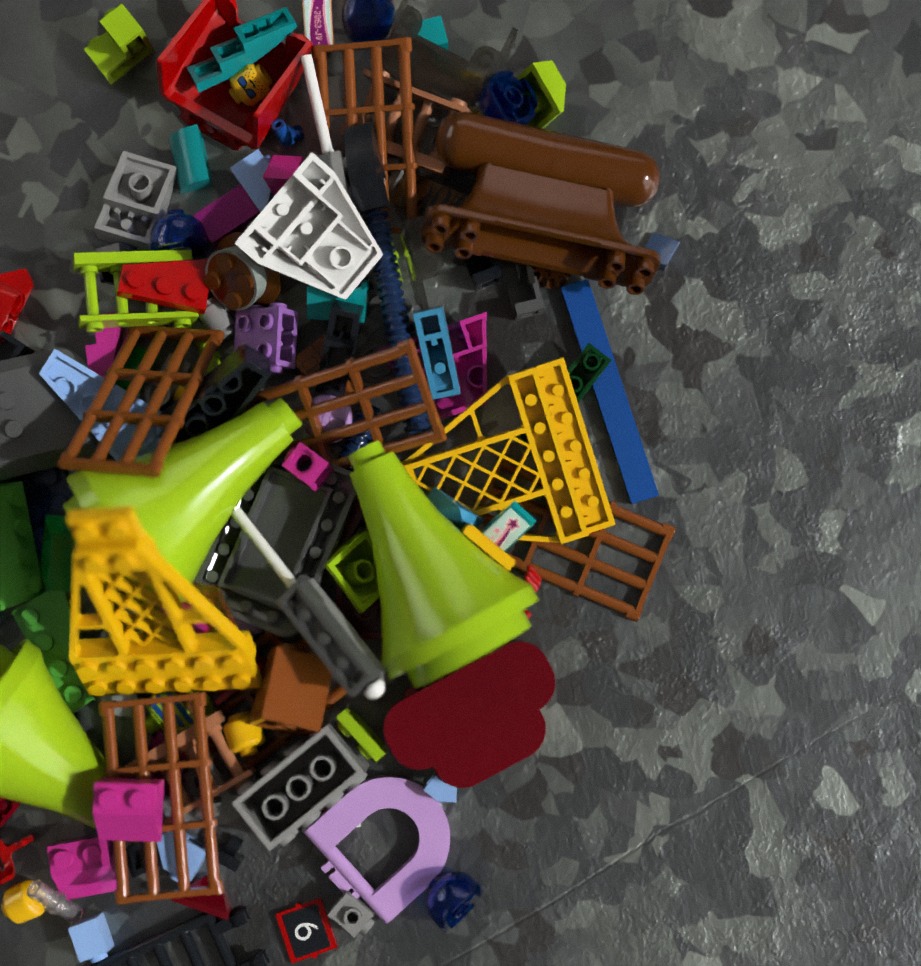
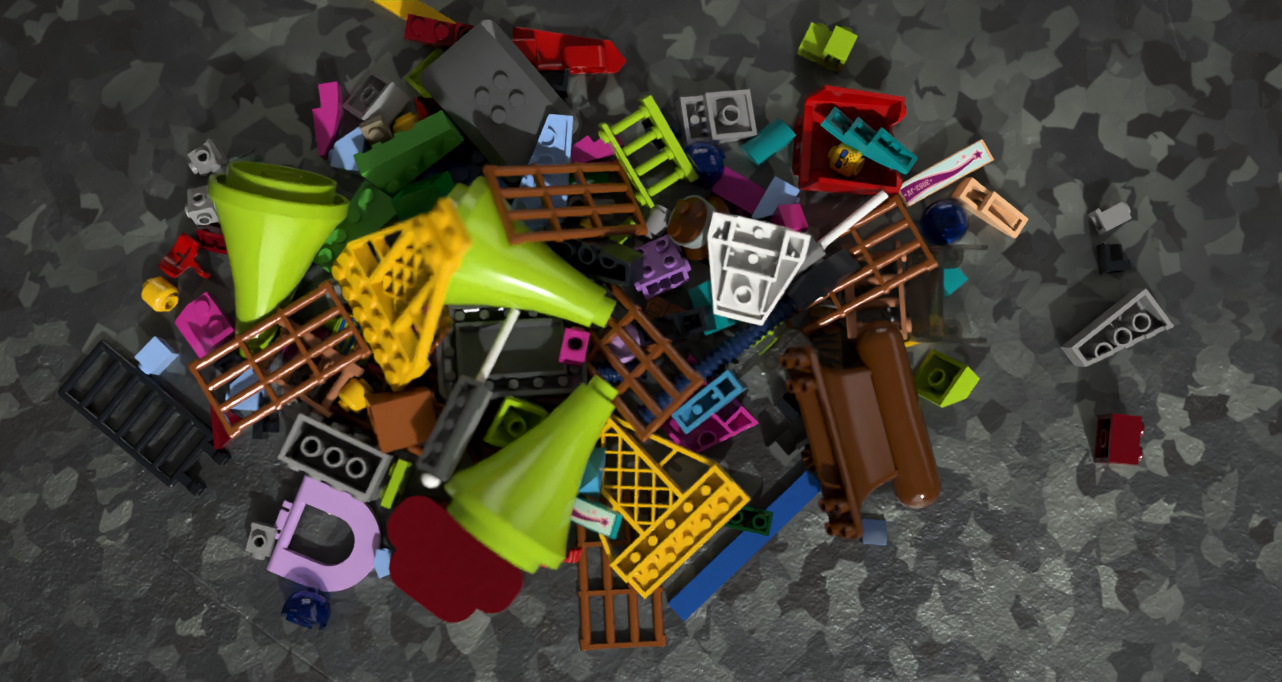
camera: 60 degrees right, 0 degrees up
clear pin [27,879,83,924] -> none
dark pink slope [93,777,164,842] -> none
red wing [117,259,209,314] -> none
blue arm [271,119,304,146] -> none
piece [275,897,338,964] -> none
yellow tile [460,522,515,571] -> none
clear blue cylinder [479,71,538,125] -> none

